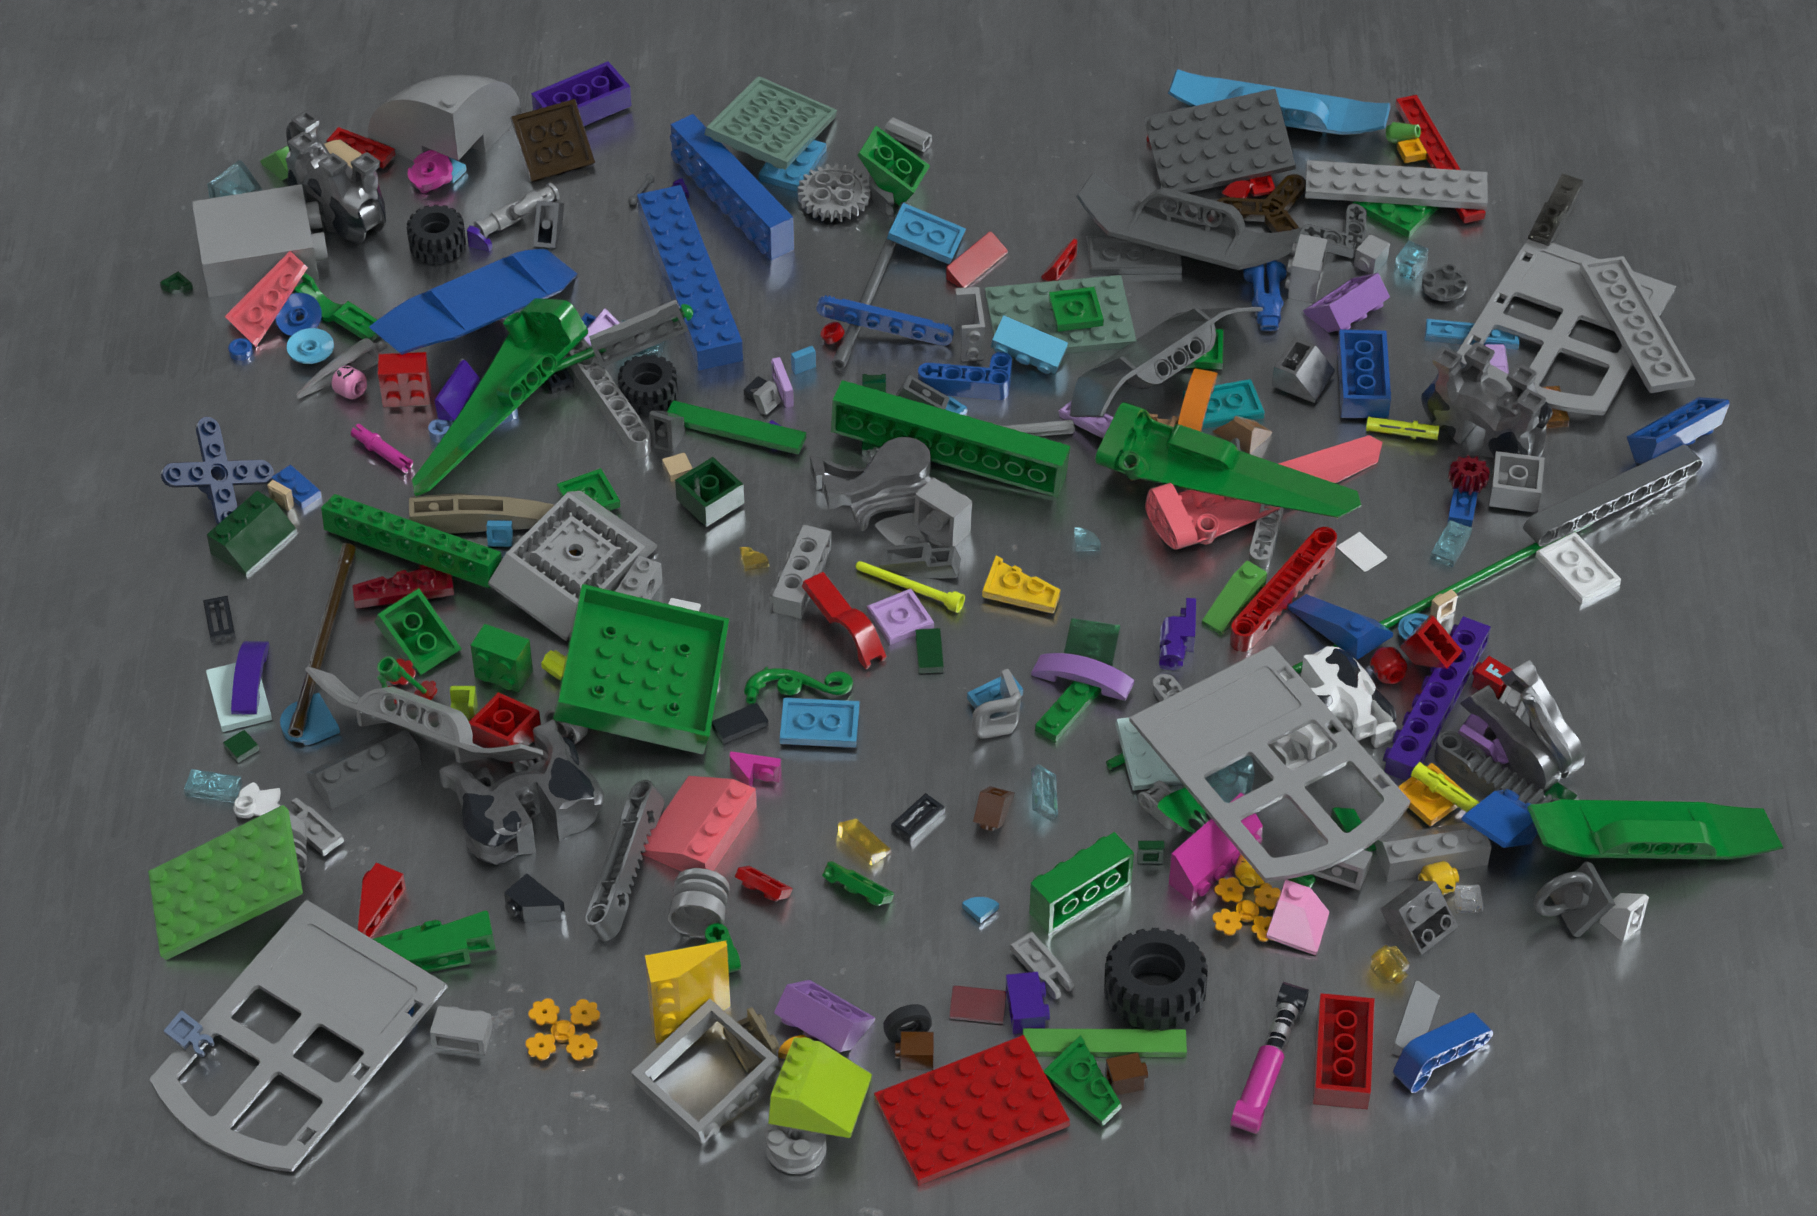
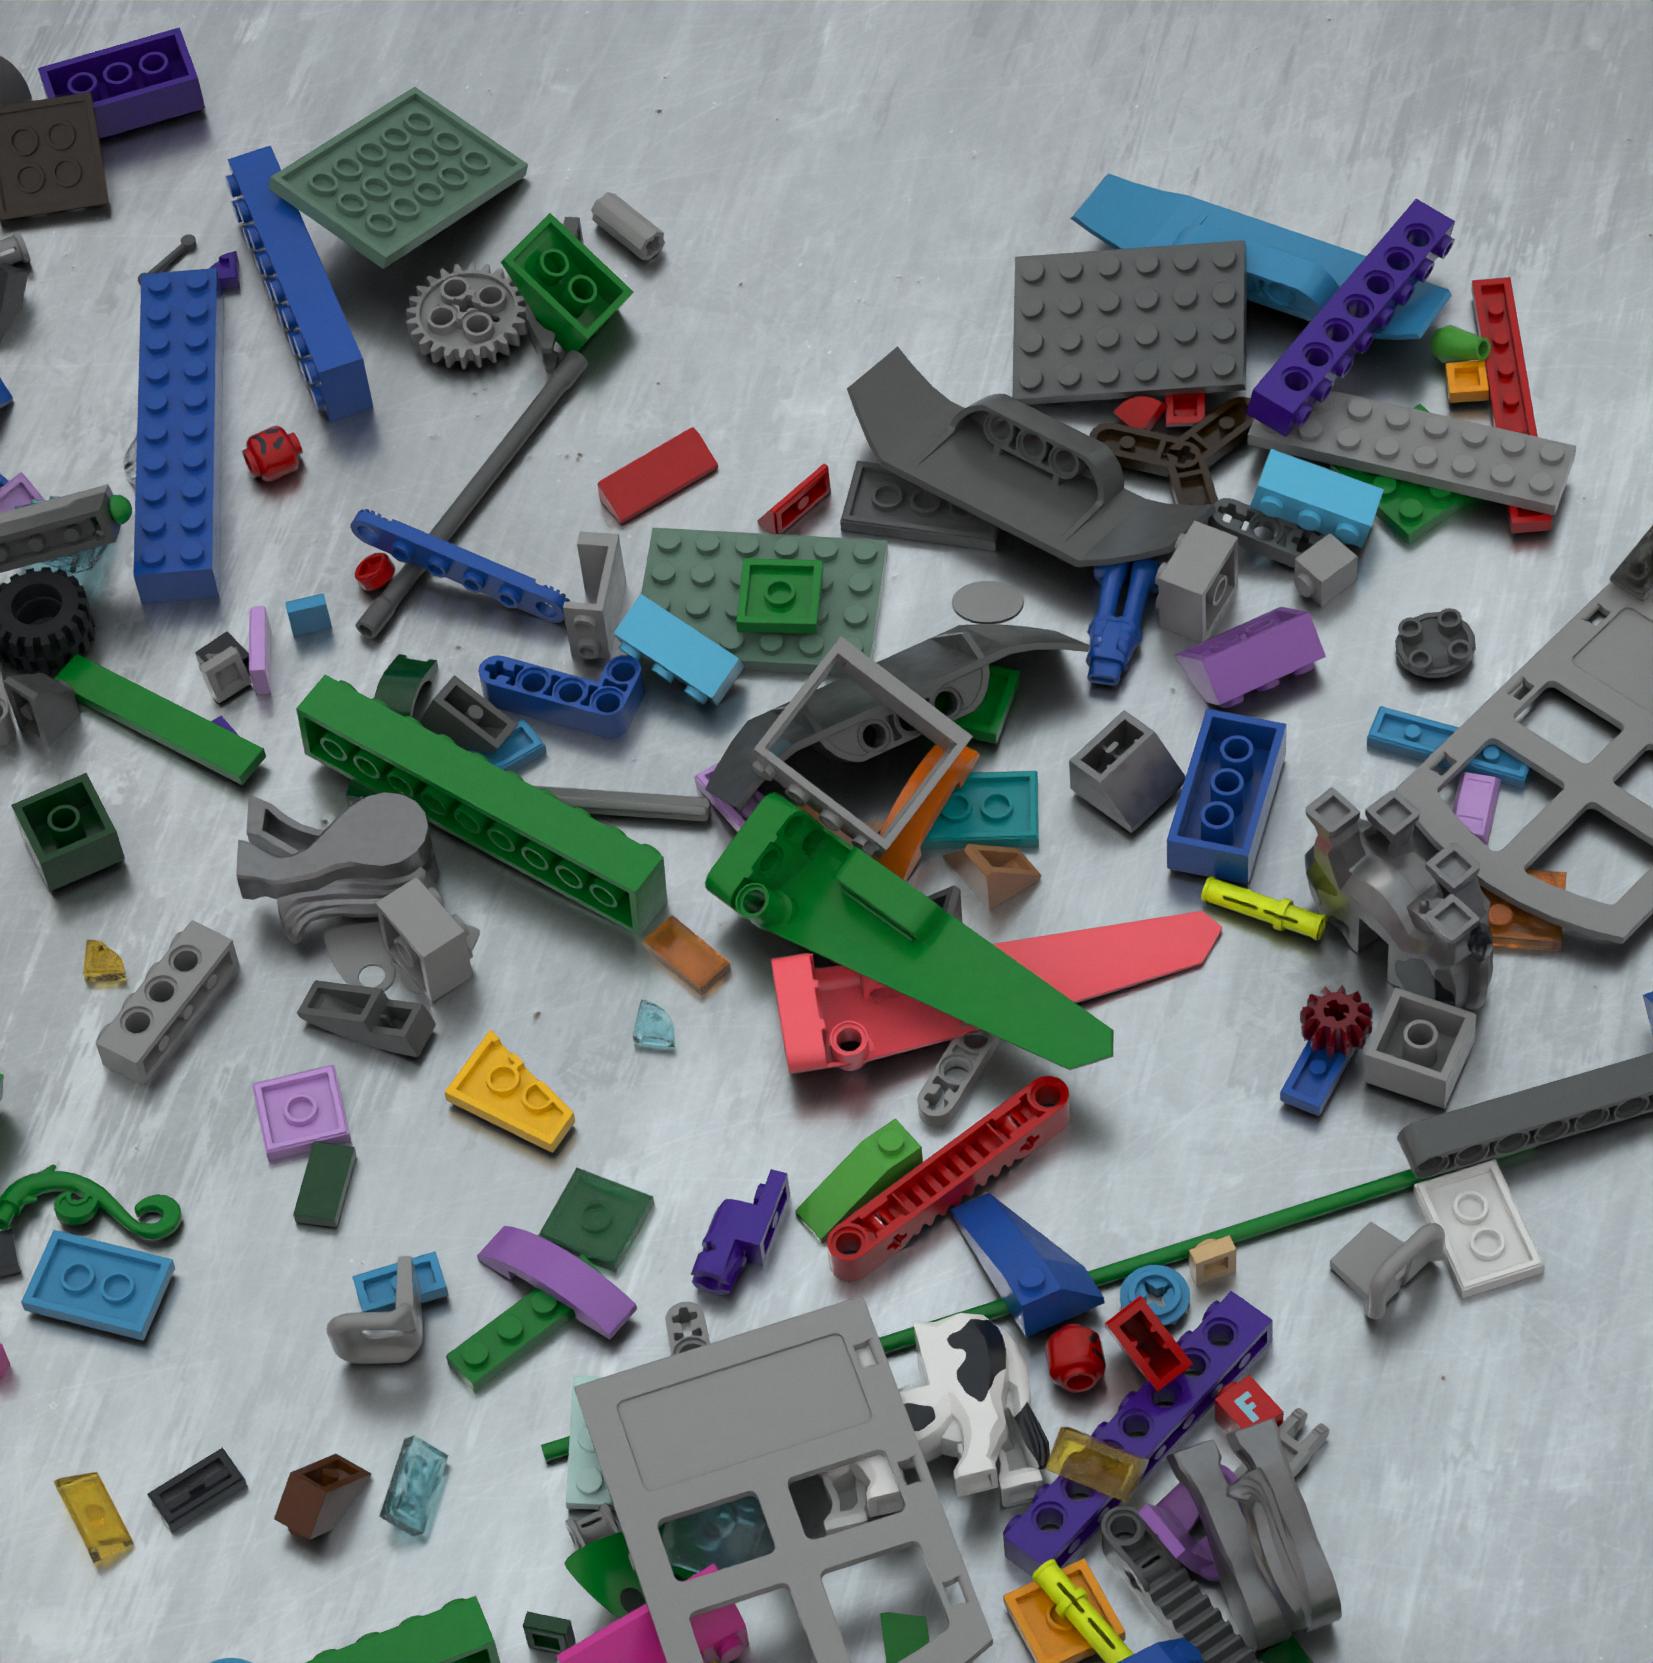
camera: 20 degrees right, 5 degrees up
tan tile [662,452,693,482] -> none
dark azure plate [759,140,827,192] -> none
red piece [802,572,887,669] -> none
green hinge [822,861,895,906] -> none
neon yellow piece [855,561,965,613] -> none
dark azure plate [887,203,966,264] -> none
white sticker [1336,532,1387,572] -> none
clear light blue brick [1394,241,1429,282] -> none
clear light blue plate [1430,520,1472,568] -> none
none -> red head [242,425,303,483]
none -> clear orange tile [642,915,731,996]
none -> light grey window [747,636,973,859]
none -> light grey sticker [952,581,1024,623]
none -> clear yellow slope [1045,1427,1149,1503]
none -> dark purple brick [1246,199,1455,437]
none -> medium azure brick [1250,449,1384,548]
none -> light grey piece [1330,1222,1445,1319]

